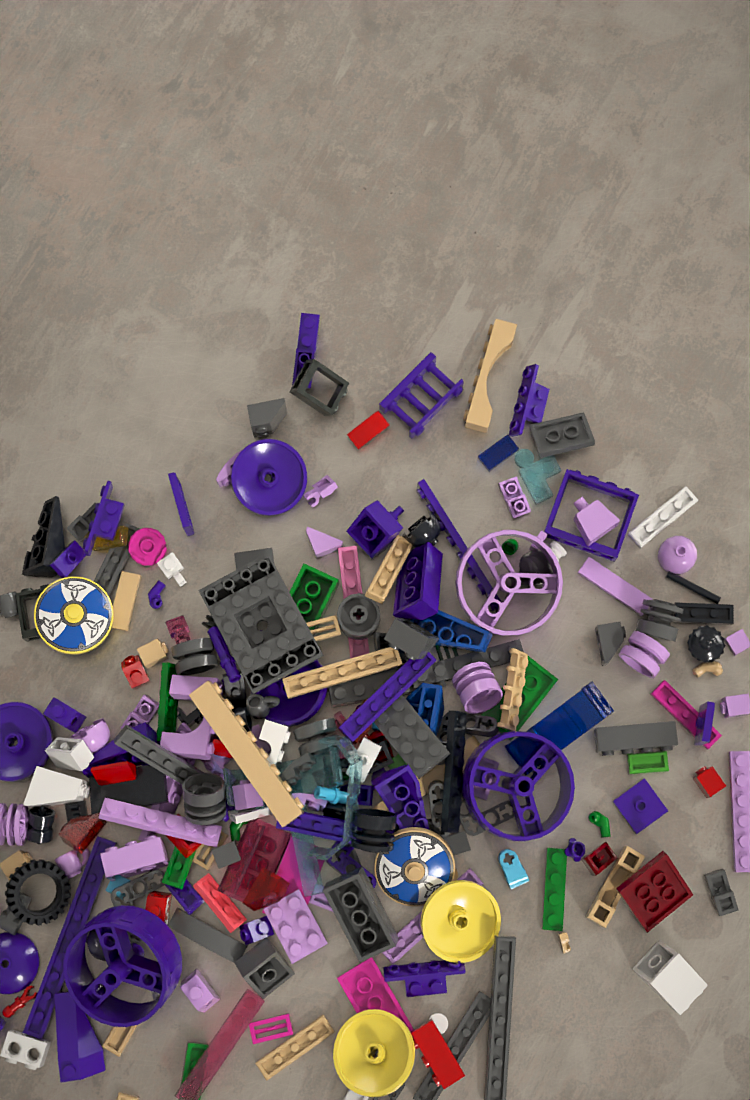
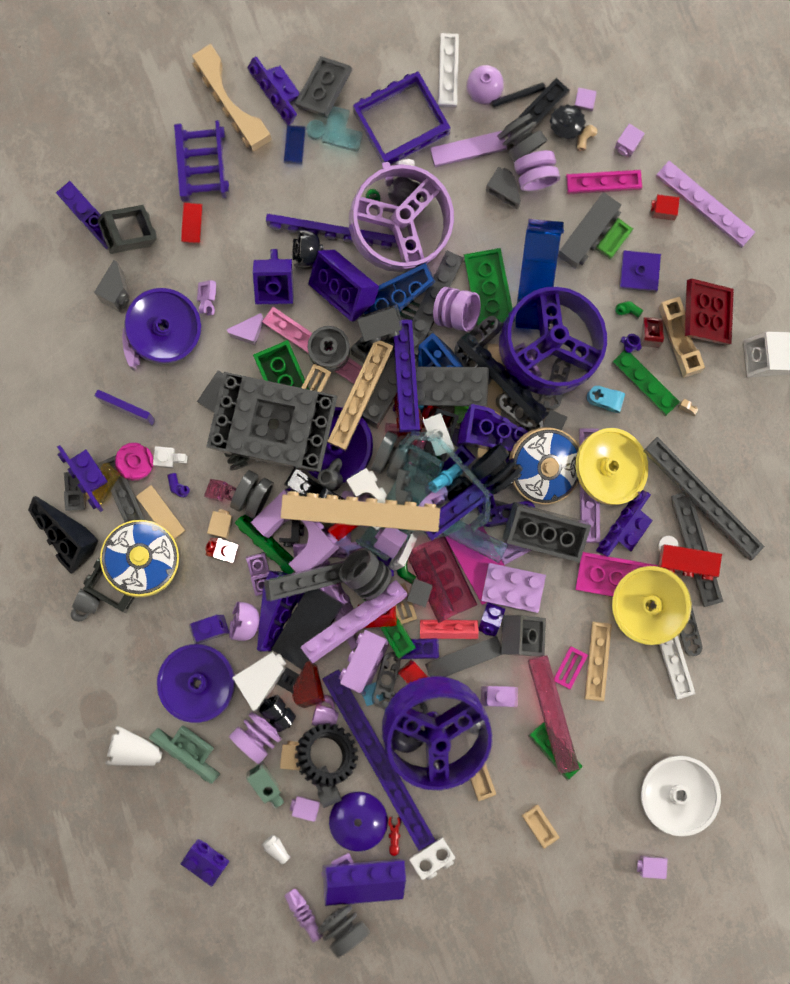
camera: 50 degrees left, 5 degrees up
white brick [45,737,94,771] -> none
dark purple plate [50,540,86,578] -> none
dark purple wedge [55,991,106,1082] -> none
red slope [91,761,136,786] -> none
dark purple pin [207,626,241,683] -> none
clear red slope [242,868,290,911] -> none
tan tile [365,535,413,604] -> none
tan hinge [497,648,528,731] -> none
lavender slope [498,476,531,518] -> none
lavender torso [573,497,620,546] -> none
dark purple plate [694,701,715,746] -> none
dark grey slope [704,869,739,916] -> none

